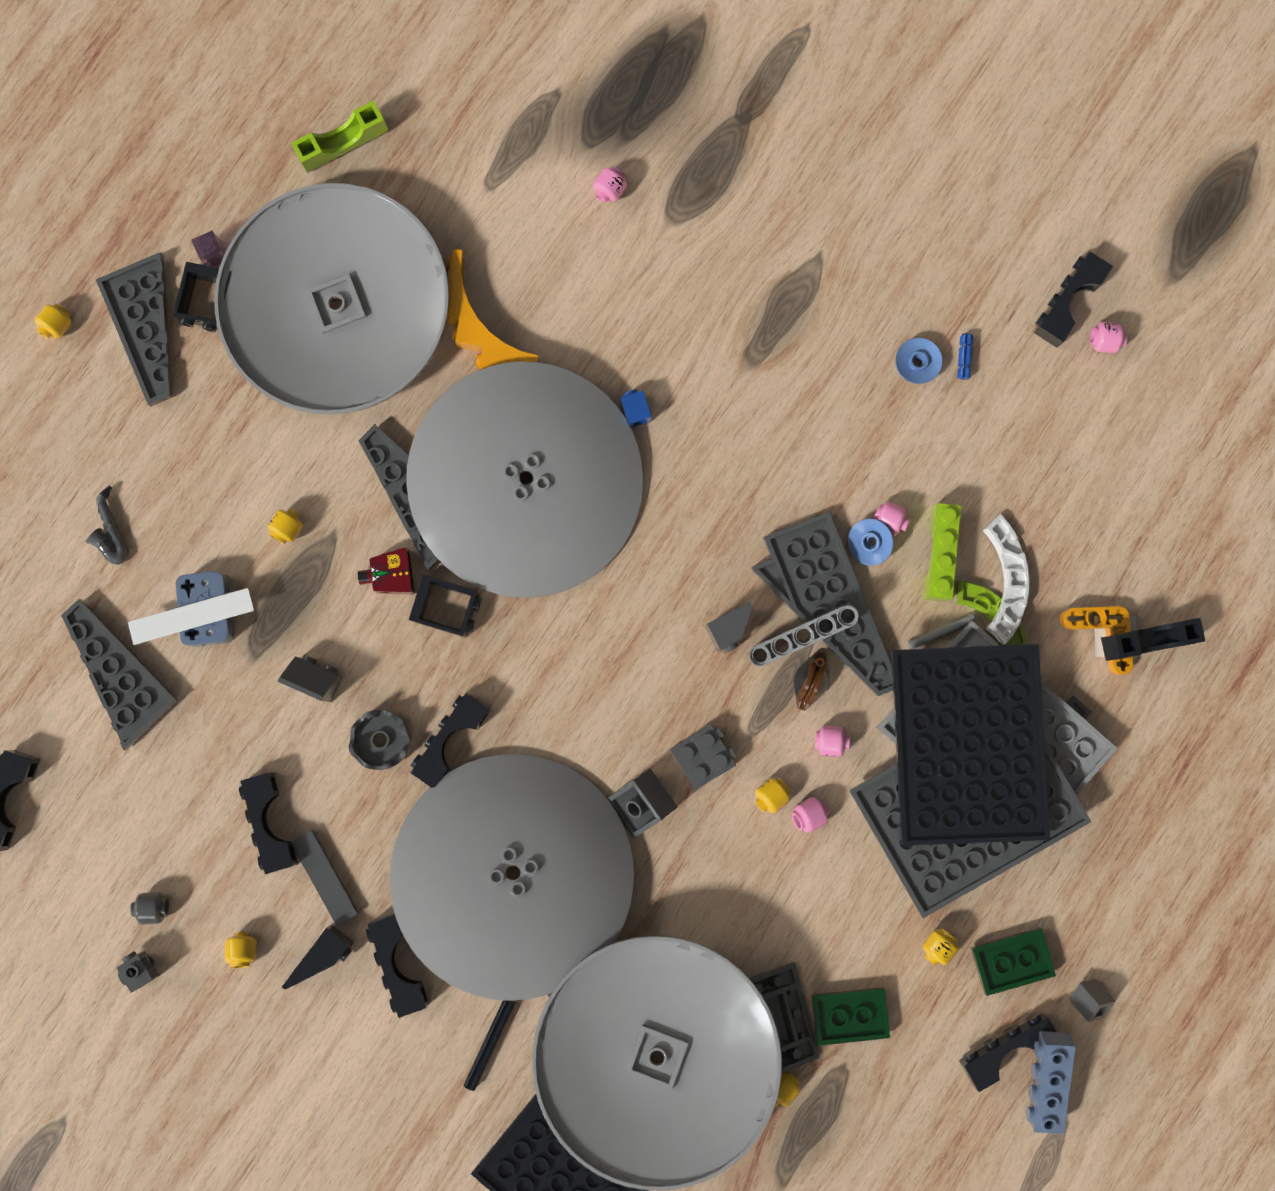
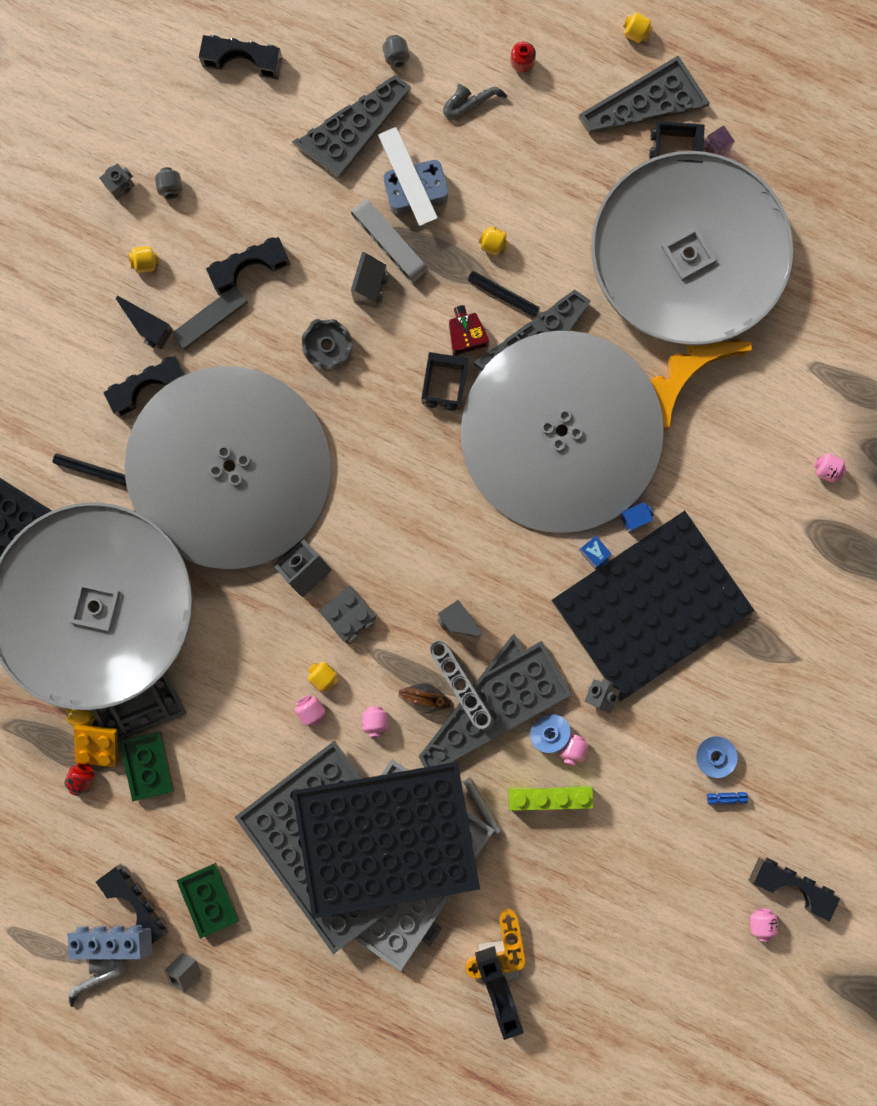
camera: 85 degrees right, 0 degrees up
lime arch [291,100,388,173] -> none
black arch [410,693,491,788] -> none
yellow head [922,928,959,966] -> none
lime tile [956,581,1027,646] -> none
white tile [983,514,1030,645] -> none
none -> red head [64,763,95,796]
none -> light grey piece [69,959,127,1007]
none -> light orange plate [74,724,118,767]
none -> light grey beam [350,198,428,283]
none -> dark grey head [382,35,410,68]
none -> black axle [468,271,540,317]
none -> red head [510,41,536,72]
none -> black plate [551,510,755,702]
none -> blue brick [578,536,611,568]
none -> dark grey brick [584,679,620,713]

